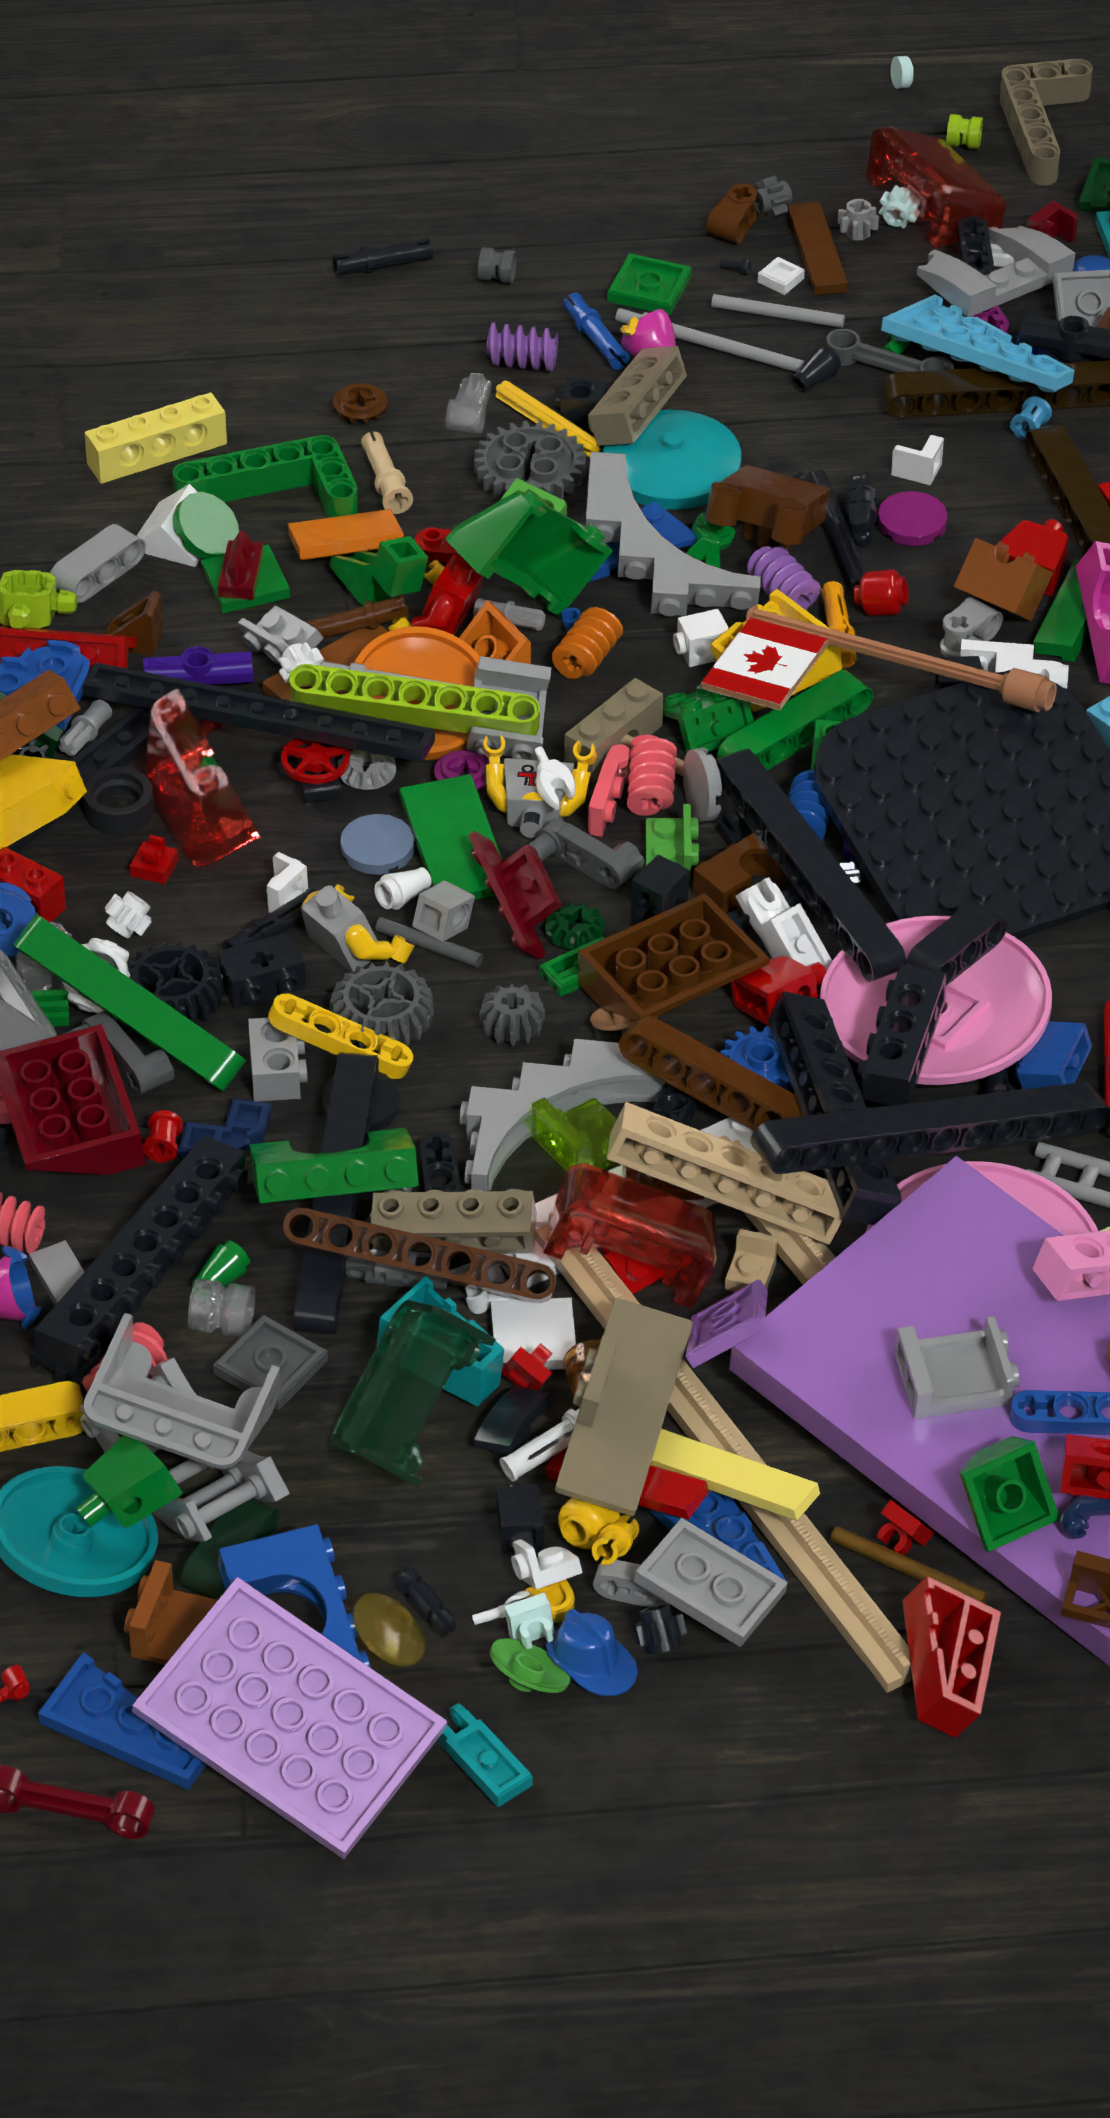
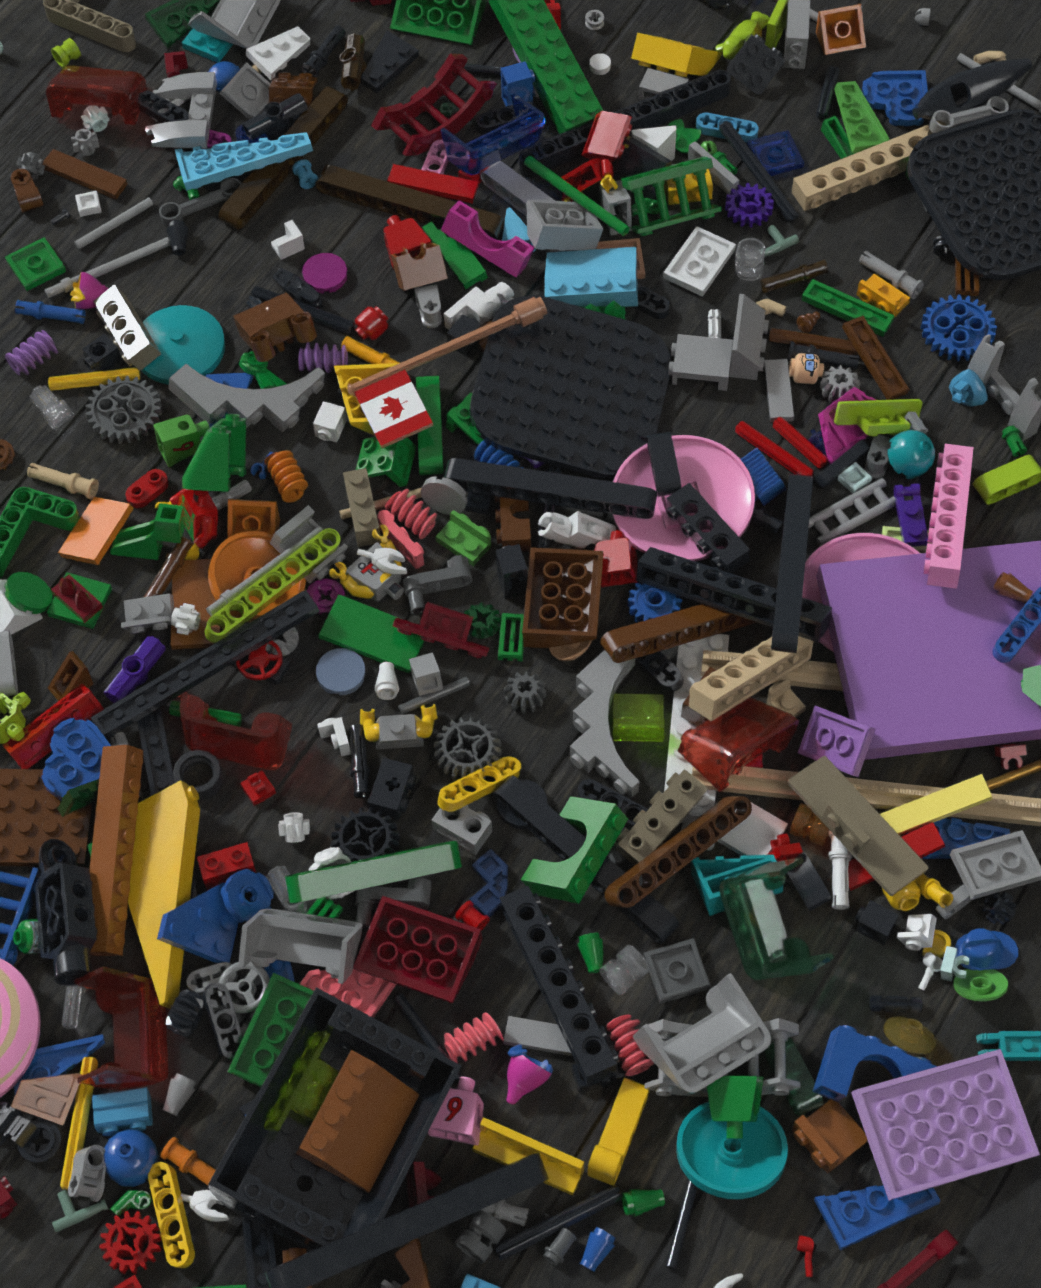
camera: 50 degrees left, 15 degrees up
light grey panel [894,1316,1019,1419] -> none

